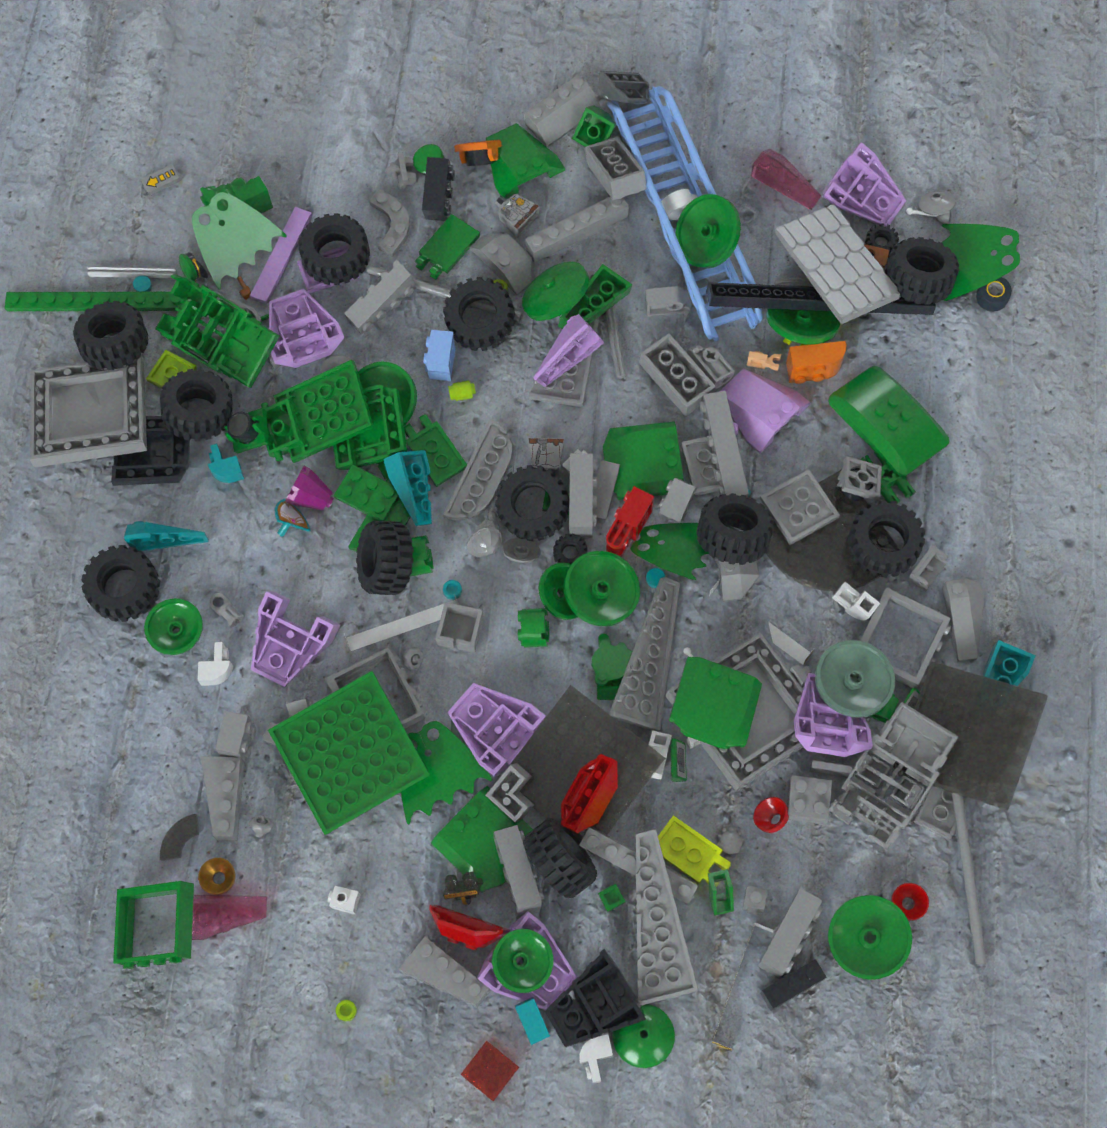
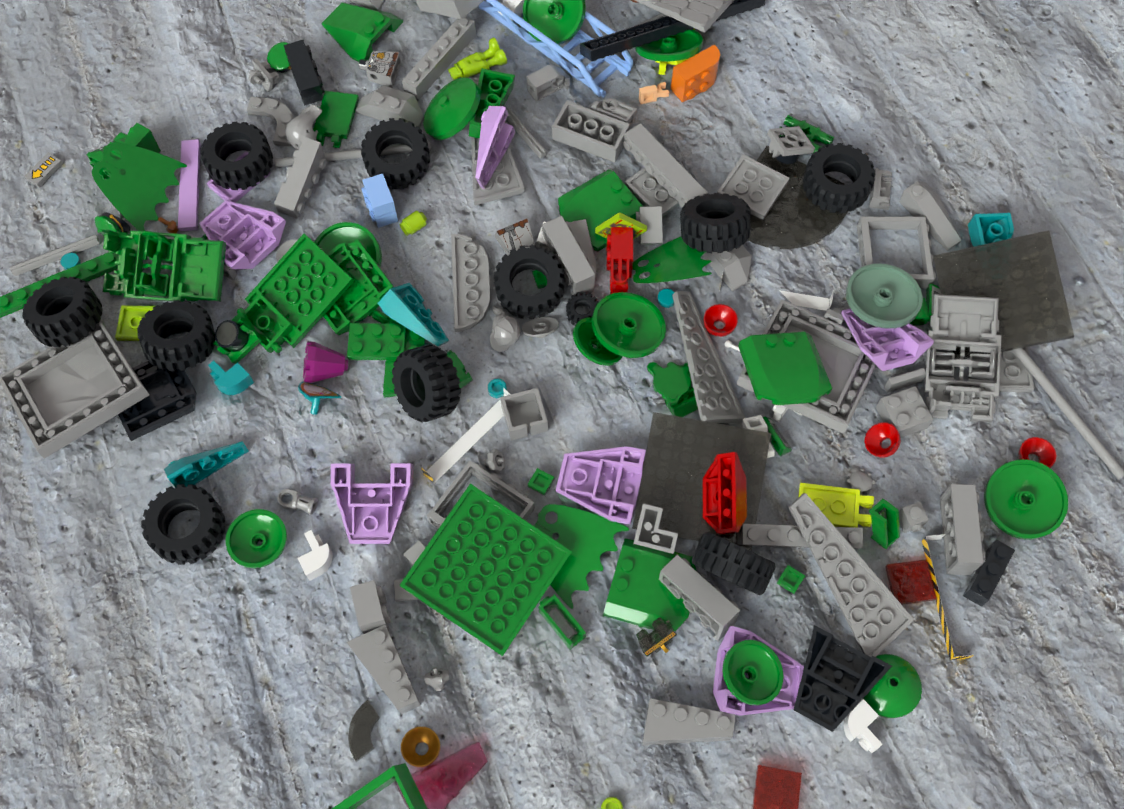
camera: 30 degrees left, 5 degrees down
white brick [328,886,361,914] -> none
green tile [404,414,467,487] -> none
red wedge [429,905,510,950] -> none
orange piece [454,140,502,166] -> none
teal tile [514,997,550,1045] -> none
green brick [518,608,550,648] -> none
lavender wedge [719,368,811,454] -> none
green wedge [828,366,950,476] -> none
white brick [832,582,880,621] -> none
none -> light grey piece [286,104,322,150]
none -> lime piece [448,37,507,80]
none -> green plate [528,468,555,496]
none -> green window [538,594,586,650]
none -> lime tile [595,212,647,239]
none -> red piece [703,304,738,337]
none -> clear red tile [885,559,937,605]

